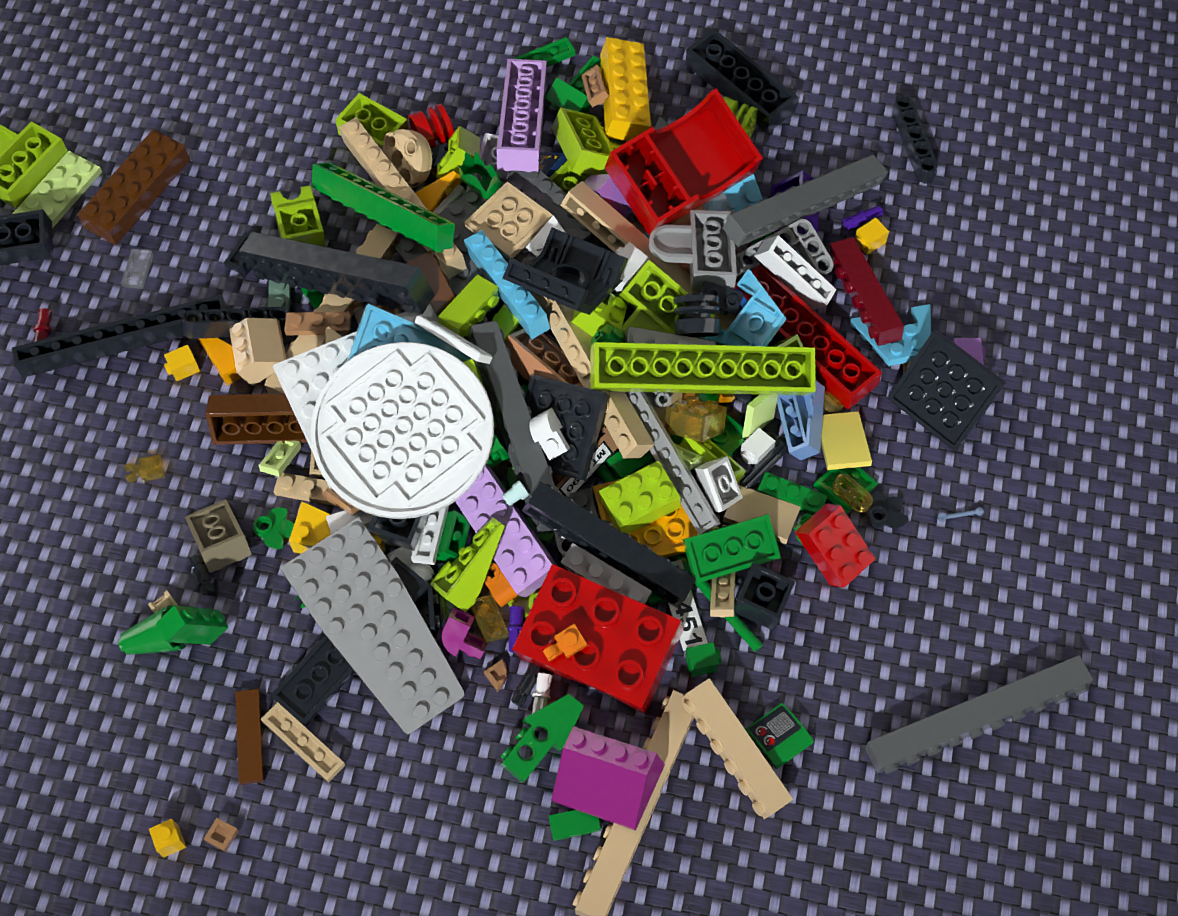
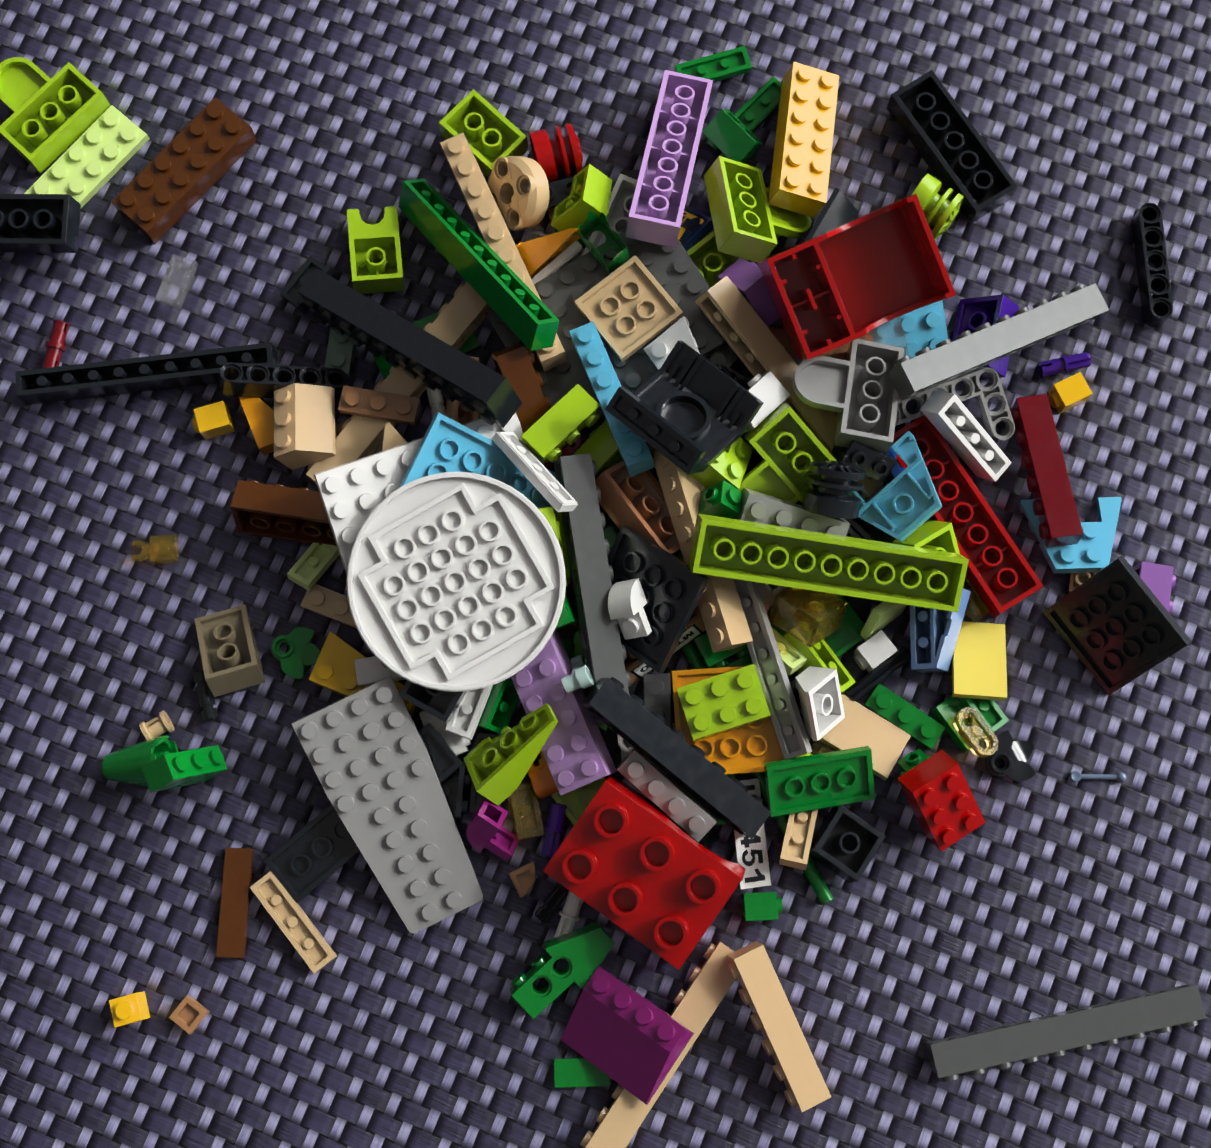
camera: 10 degrees right, 15 degrees up
orange plate [543,624,588,661] -> none
medium nougat plate [581,64,609,107] -> none
slope [745,703,814,769] -> none

